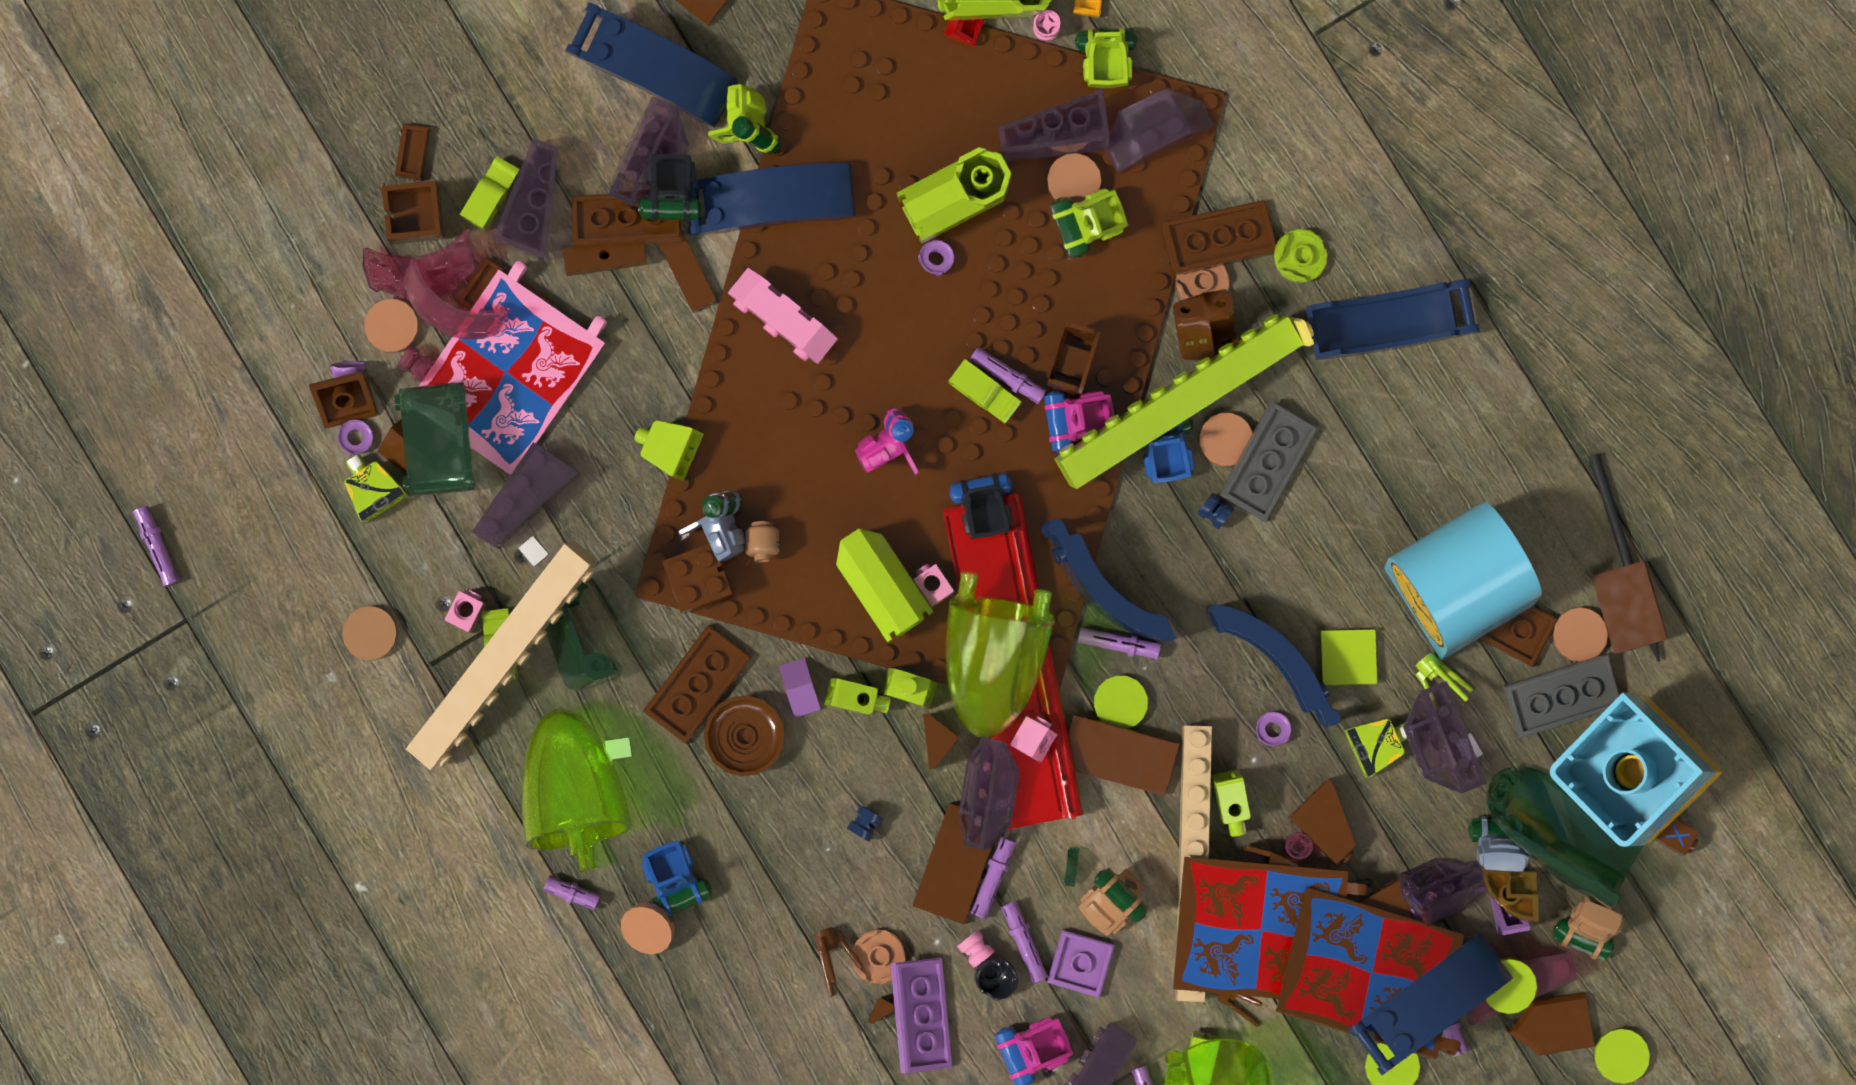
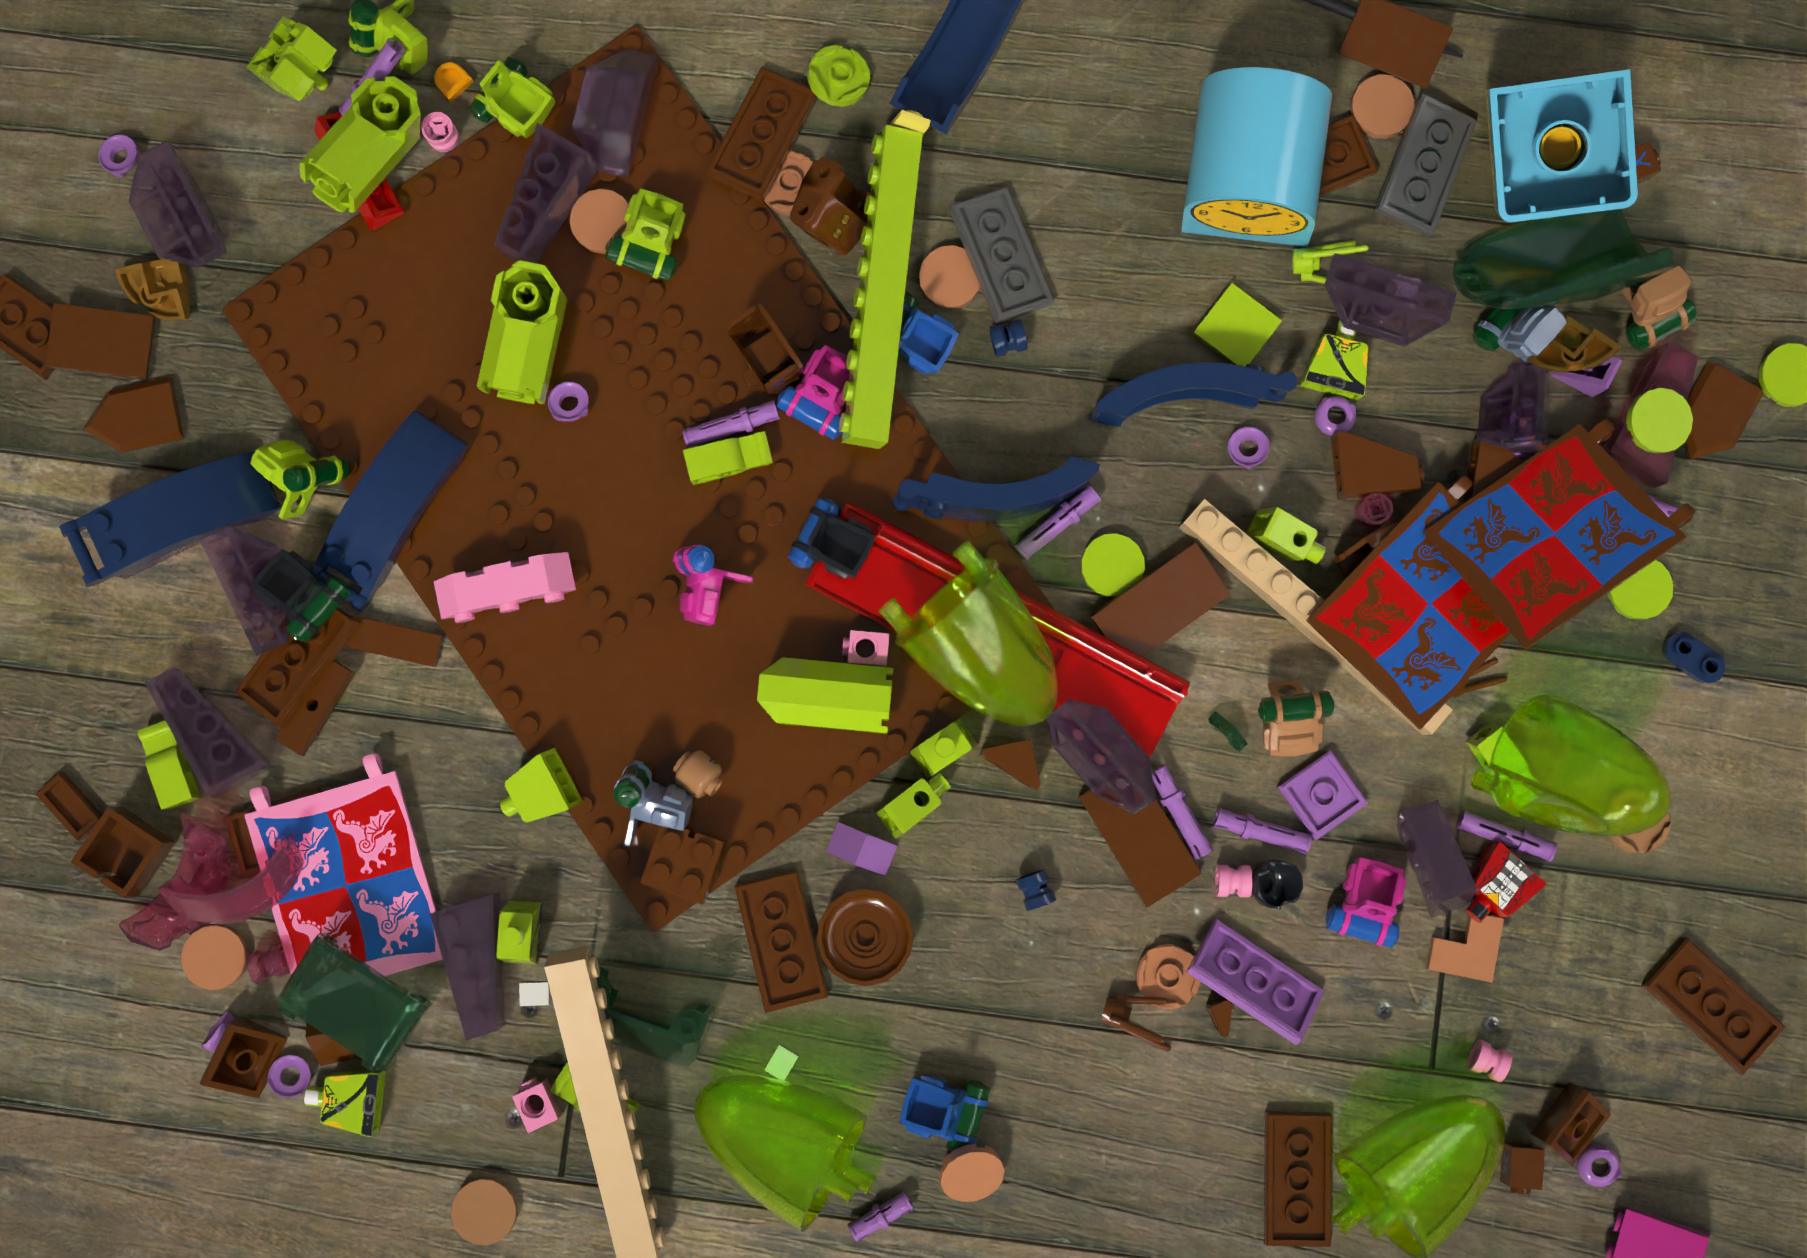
camera: 55 degrees left, 0 degrees up
bright pink brick [1010,716,1057,763] -> none
dark blue windscreen [1348,933,1513,1075] -> none
none -> lime torso [496,900,542,964]
none -> medium lavender piece [1314,395,1356,436]

